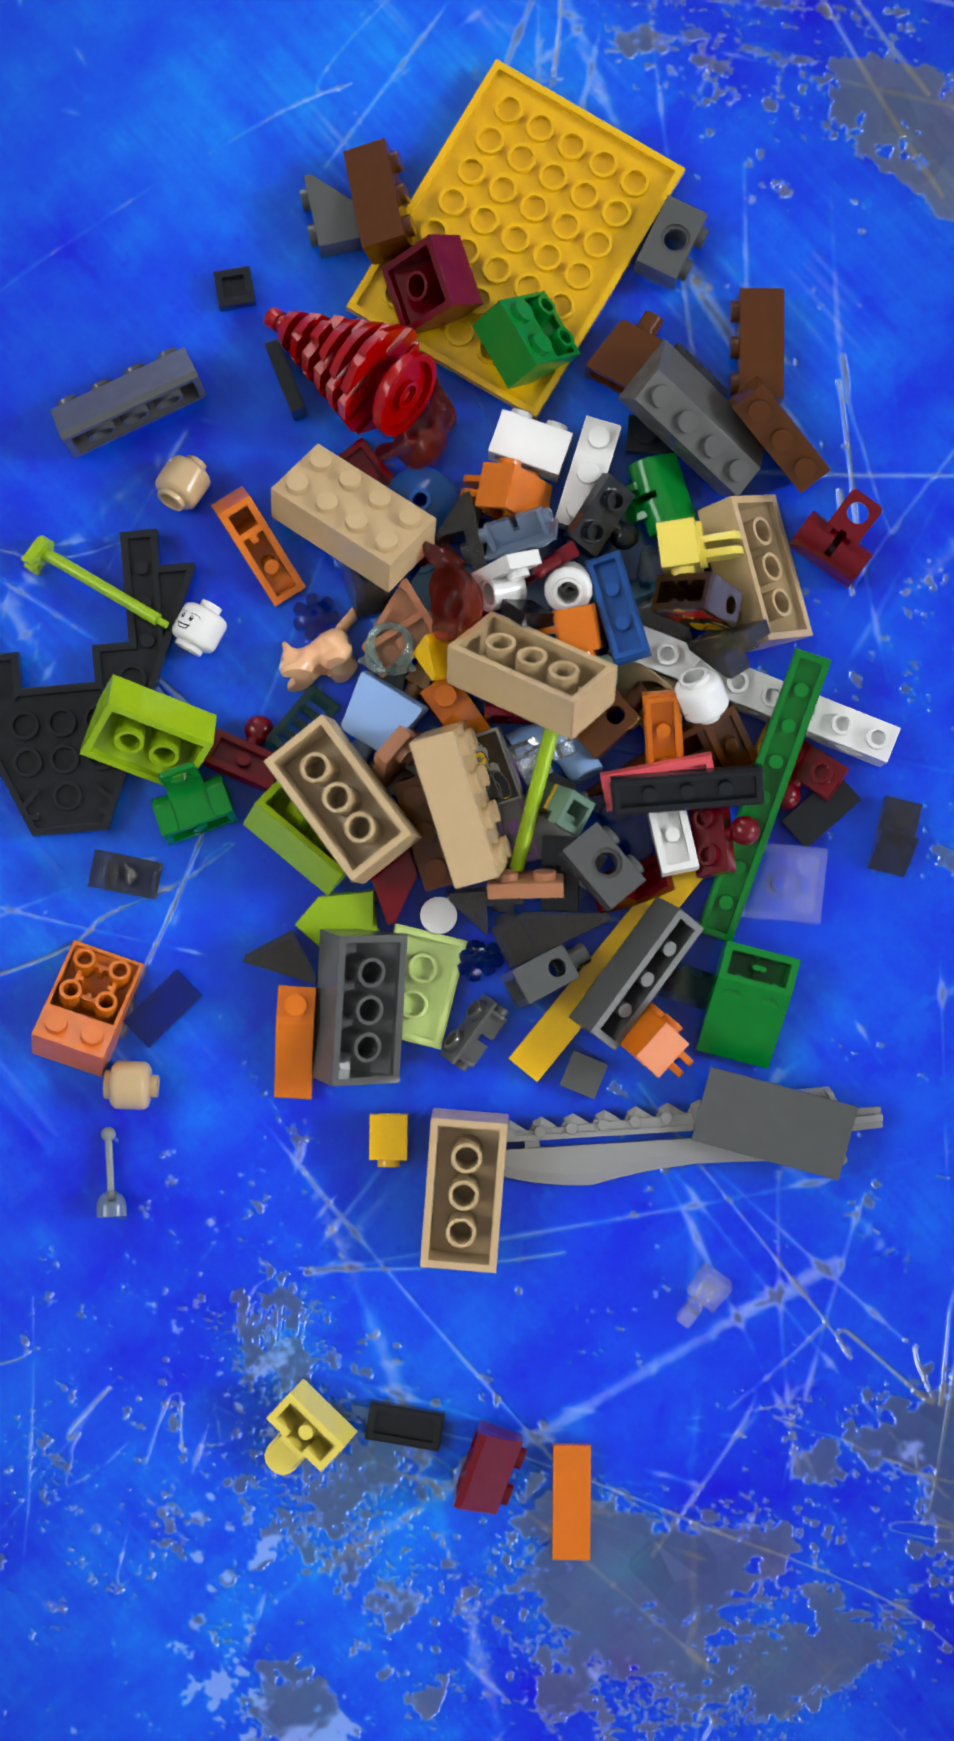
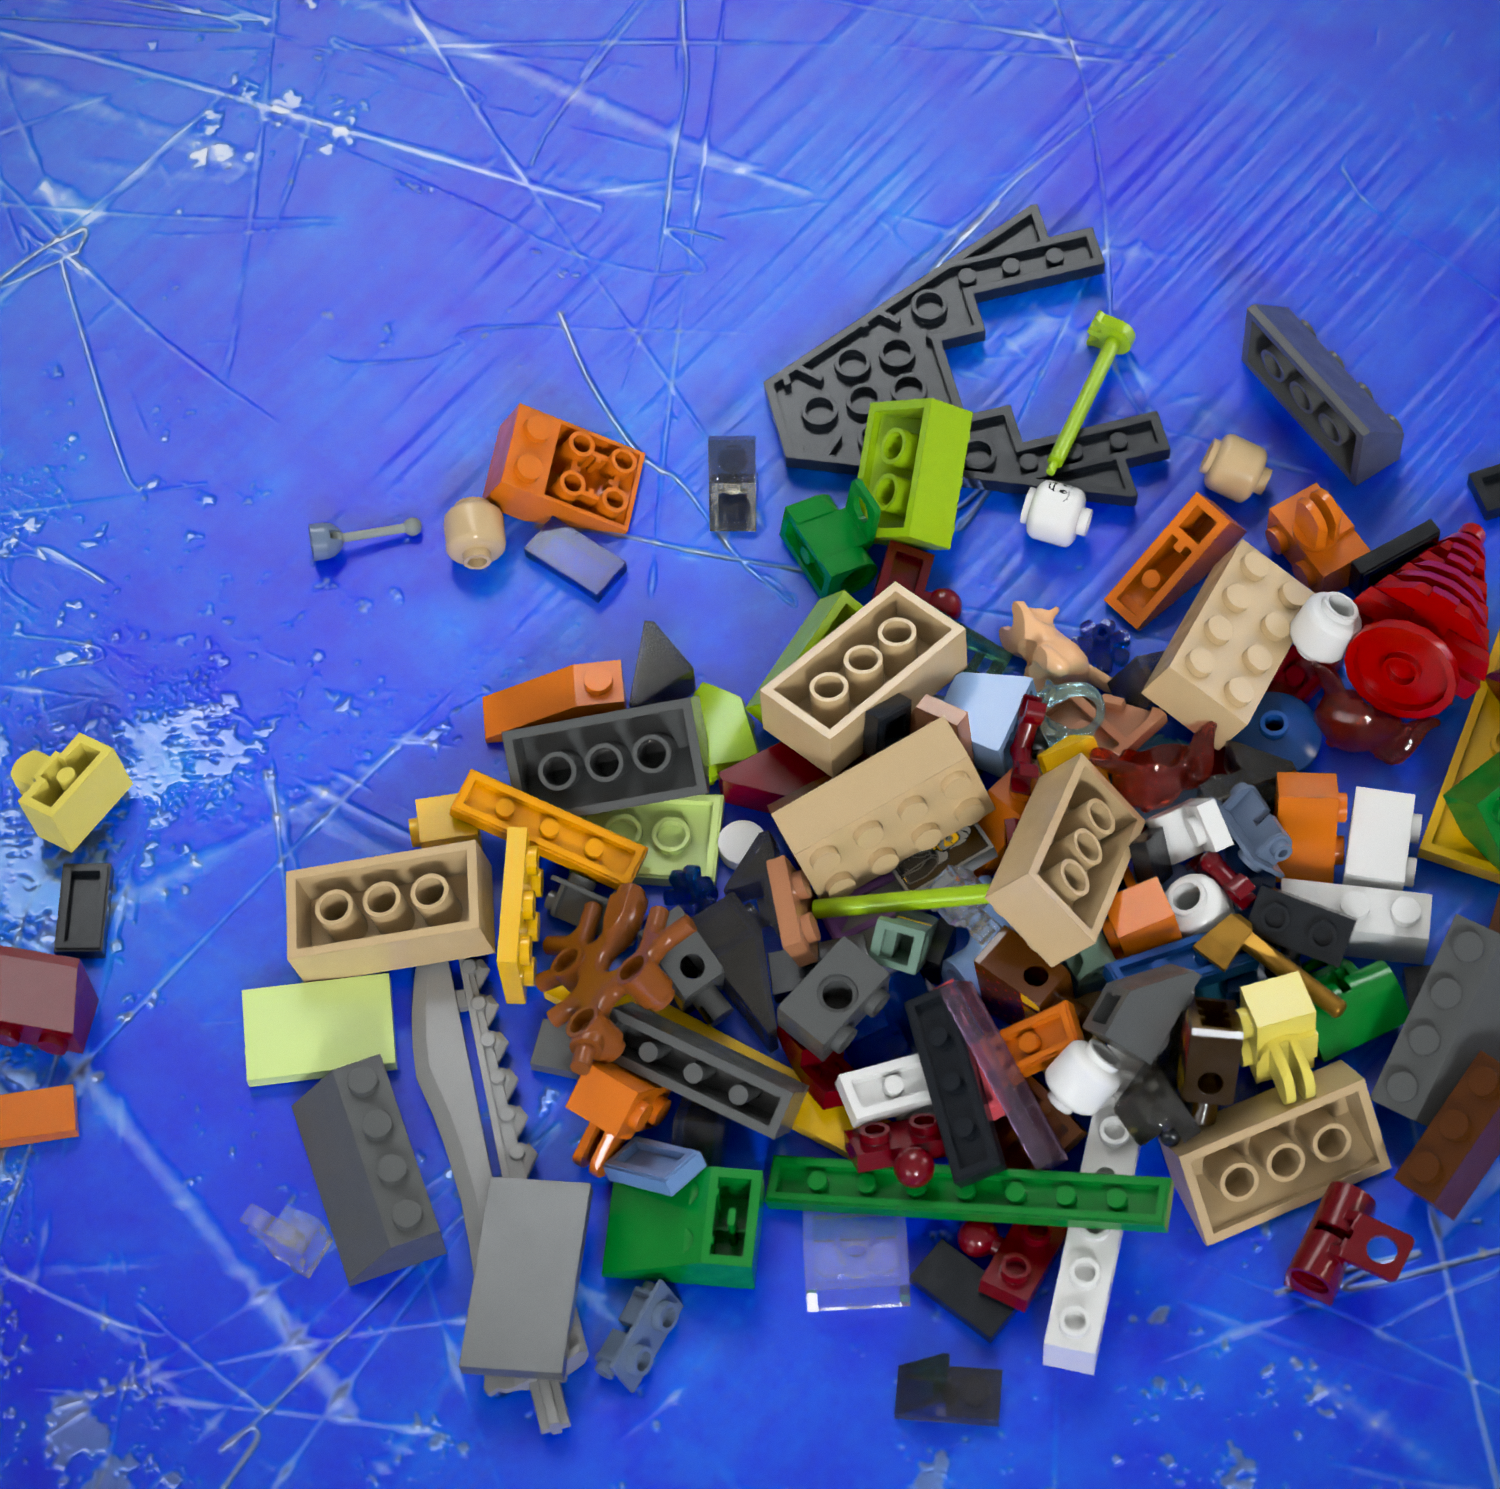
camera: 85 degrees right, 25 degrees down
none -> yellowish green tile [242,973,398,1087]
none -> dark grey slope [291,1054,447,1286]
none -> light orange tile [450,769,649,890]
none -> yellow plate [496,827,544,1004]
none -> dark orange plant [535,883,697,1075]
none -> sand blue hinge [594,1279,684,1393]
none -> medium blue tile [602,1136,707,1196]
none -> black tile [863,693,912,757]
none -> clear purple tile [940,980,1069,1170]
none -> dark red arm [1009,694,1047,796]
none -> dark grey slope [1082,964,1201,1065]
none -> pearl gold piece [1192,914,1347,1018]
none -> orange brick [1265,483,1371,593]
none -> white head [1290,591,1362,664]

